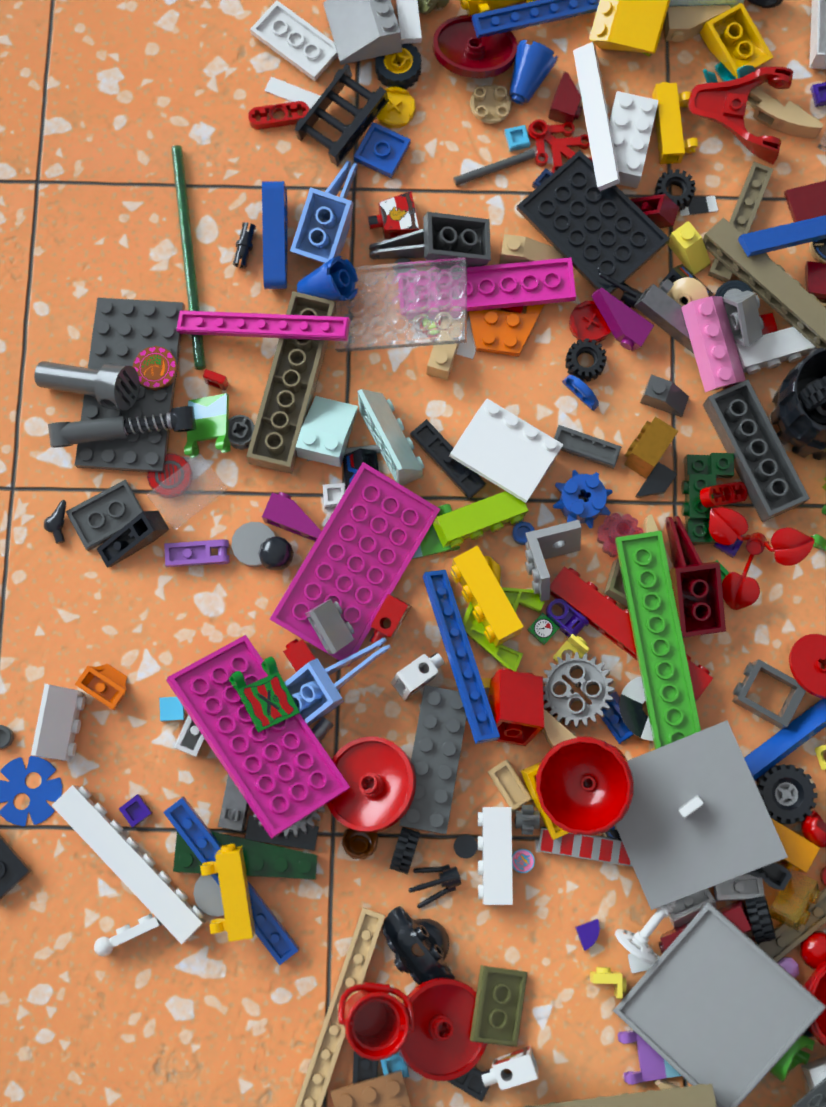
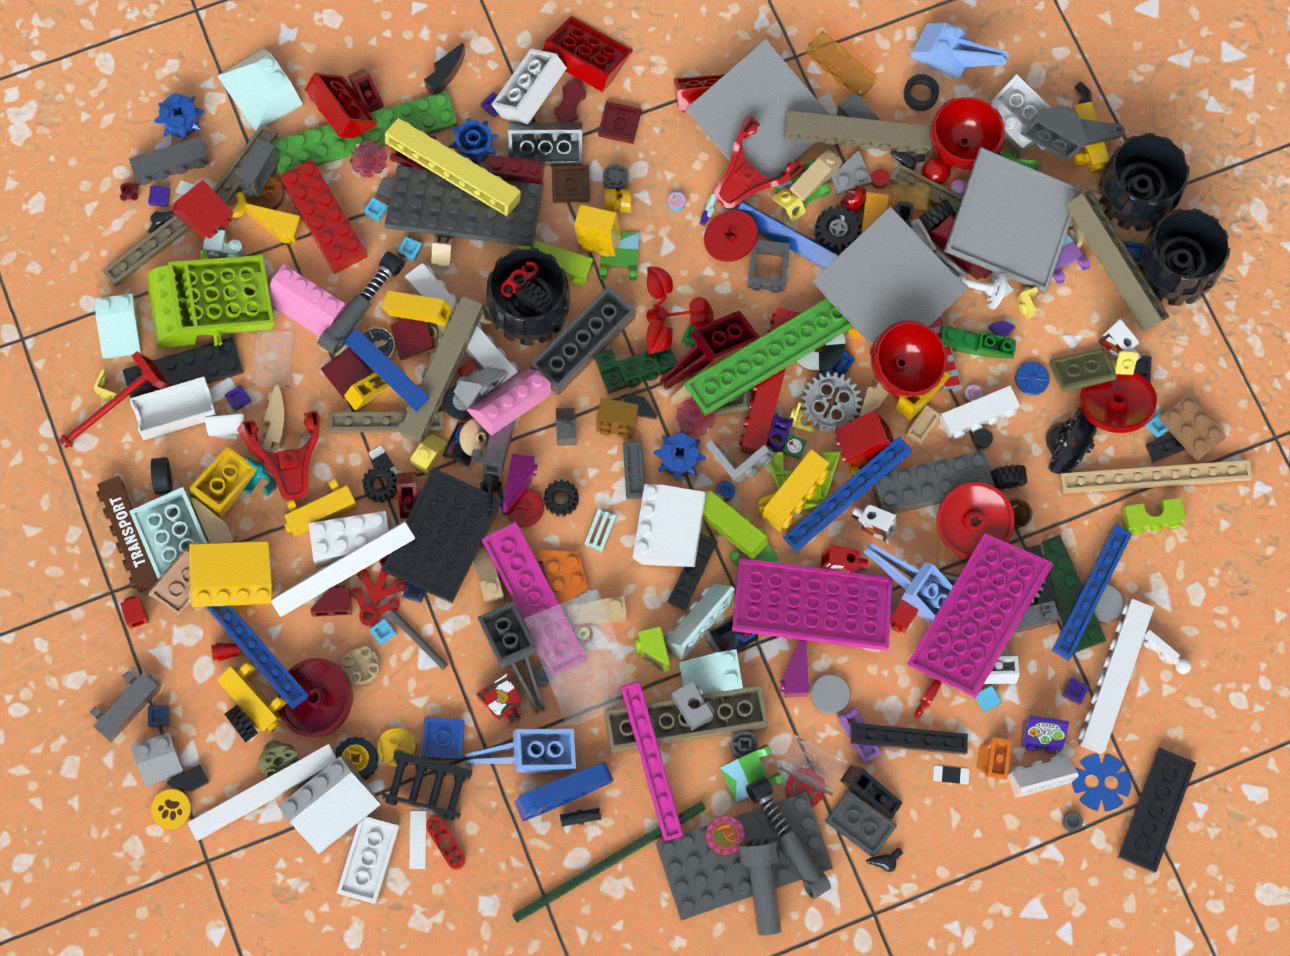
camera: 115 degrees left, 5 degrees down
yellow brick [200,844,255,942] -> none
red tile [203,369,229,390] -> none
flag [229,657,300,733] -> none
black hair [258,536,294,570] -> none
blue cone [297,256,358,301] -> none
light grey slope [305,599,355,654] -> none
white tile [323,483,346,508] -> none
red piece [338,982,415,1061] -> none
black plant [409,864,461,908] -> none
blue cone [509,40,558,105] -> none
dark grey gear [515,805,540,835] -> none
blue tile [562,375,599,411] -> none
white tile [678,795,703,818] -> none
red beam [700,481,748,508] -> none
none -> white slope [205,413,246,436]
none -> yellow slope [344,362,395,411]
none -> light aqua tile [585,509,616,552]
none -> lime slope [634,627,670,673]
none -> light grey brick [671,681,714,731]
none -> black tile [850,723,968,755]
none -> red piece [915,680,942,718]
none -> sticker [933,765,969,784]
none -> green slope [939,324,1016,359]
none -> blue wheel [1015,362,1050,395]
none -> slope [1021,716,1069,754]
none -> light yellow bracket [1110,351,1138,375]
none -> lime arch [1121,498,1186,535]

